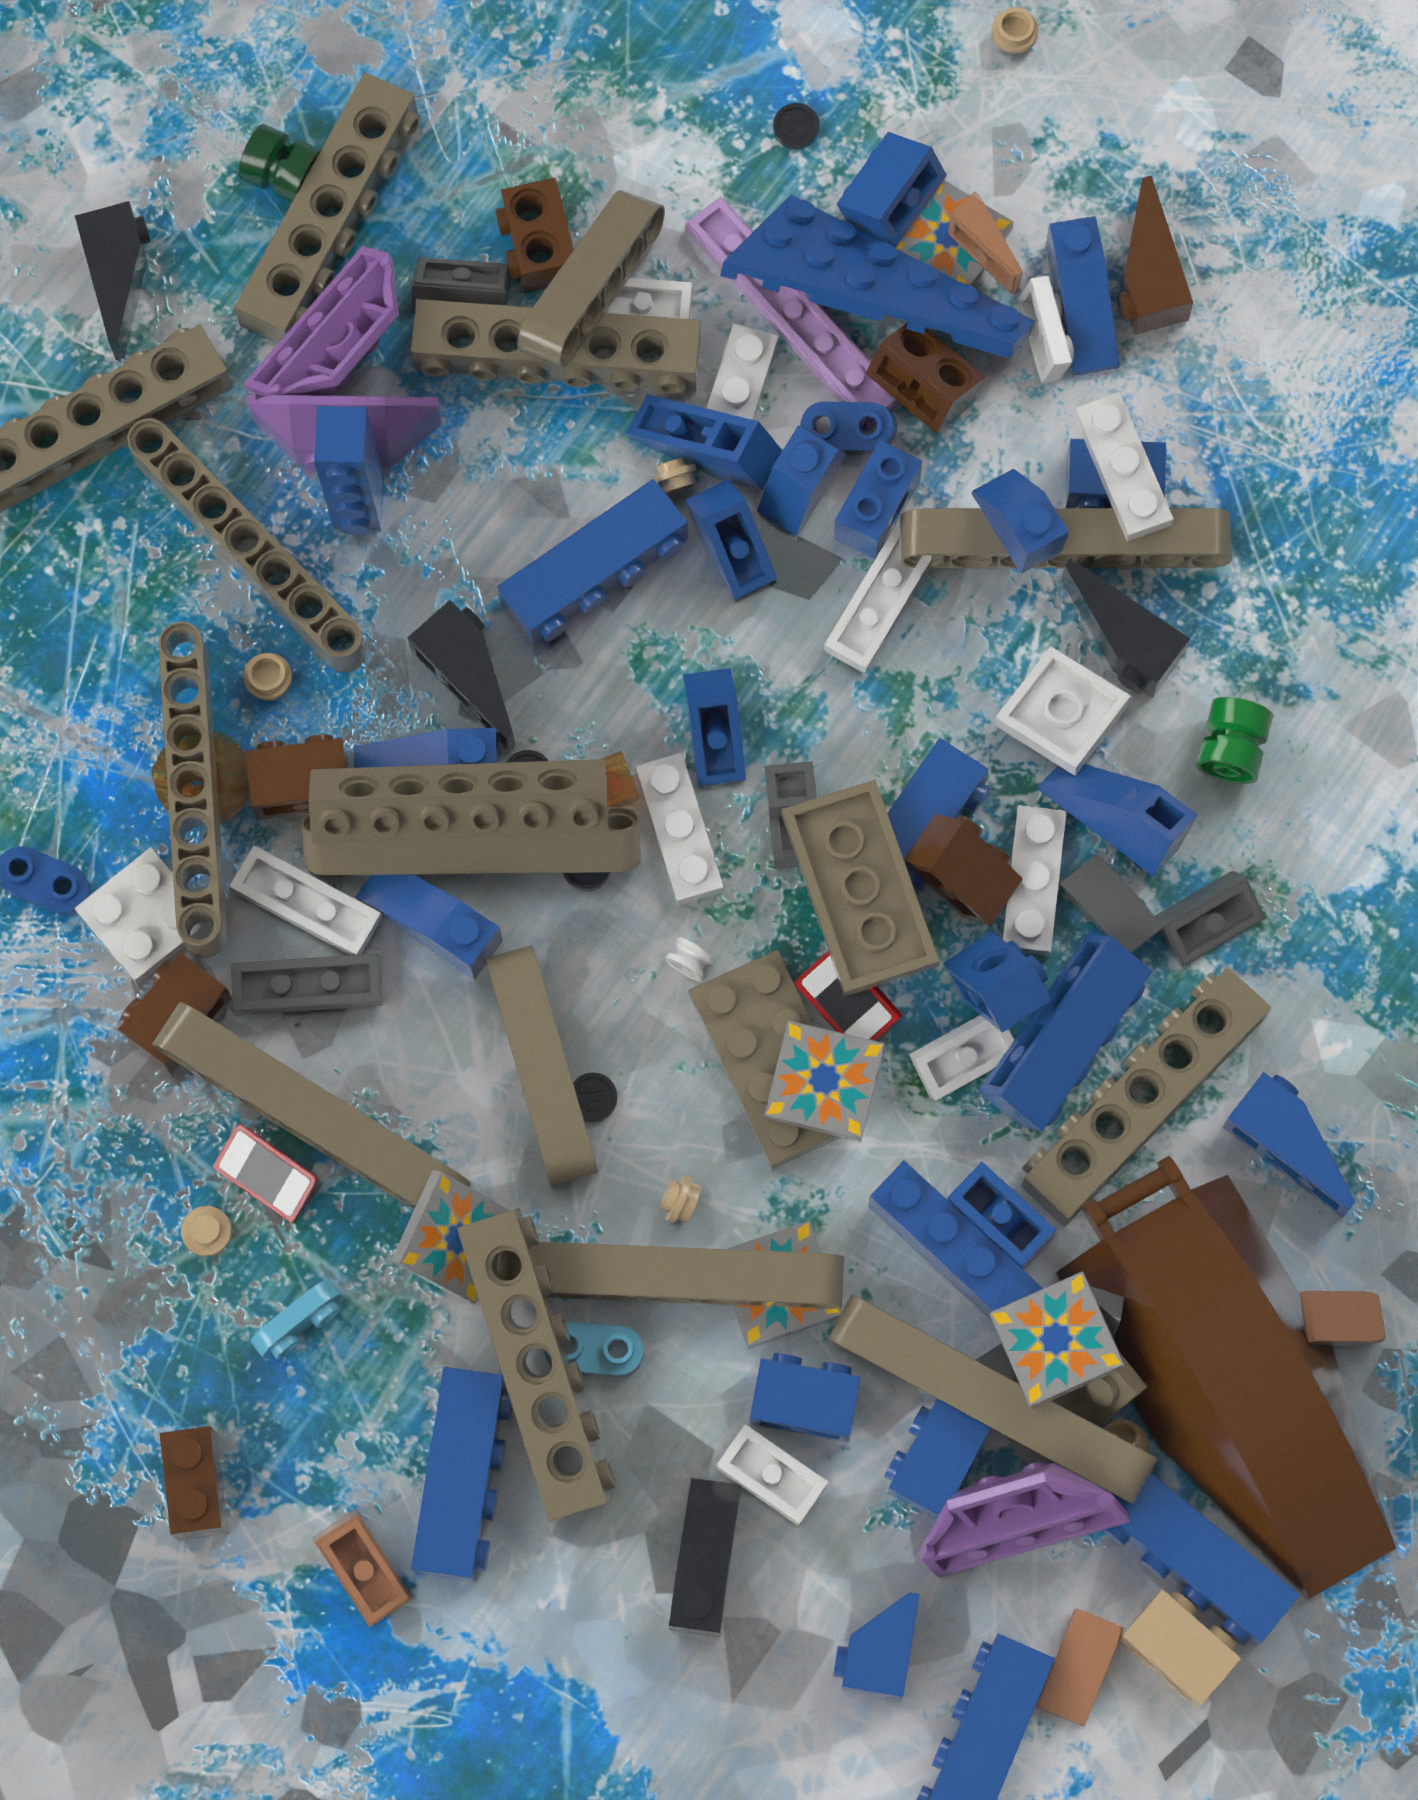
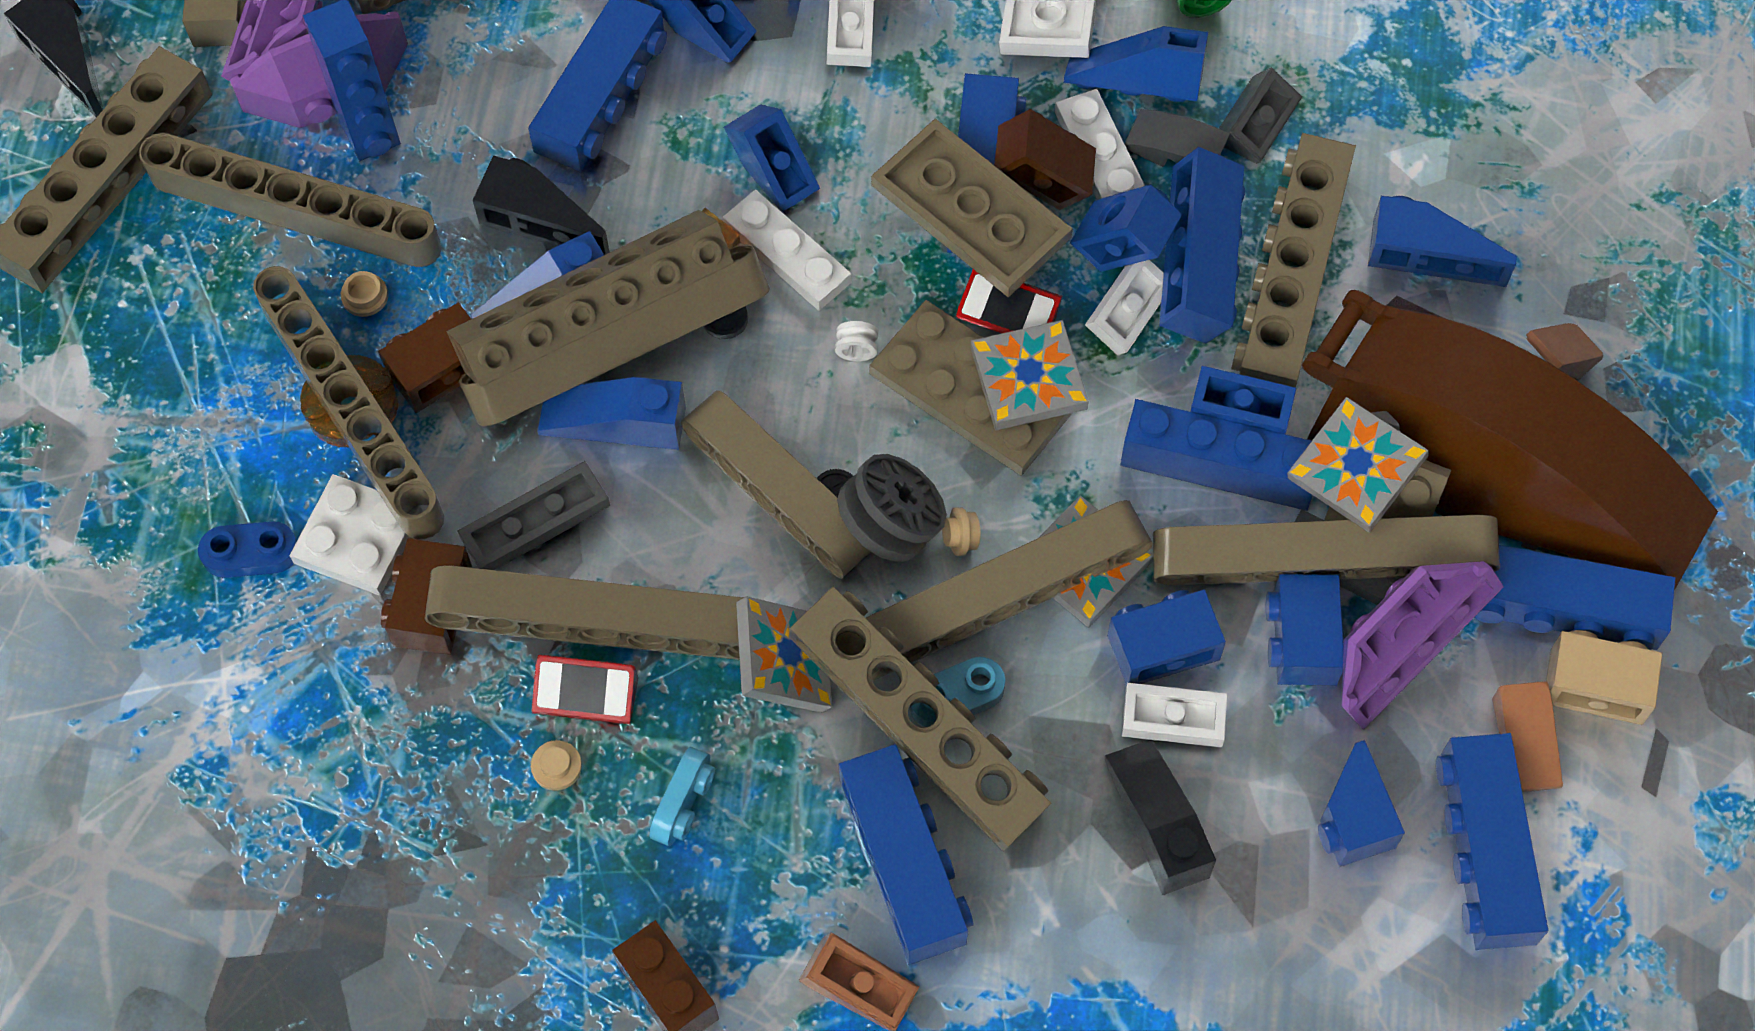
camera: 30 degrees left, 10 degrees down
white plate [229,845,383,955] -> none
dark grey slope [764,761,817,869] -> none
none -> dark grey wheel [837,454,947,562]

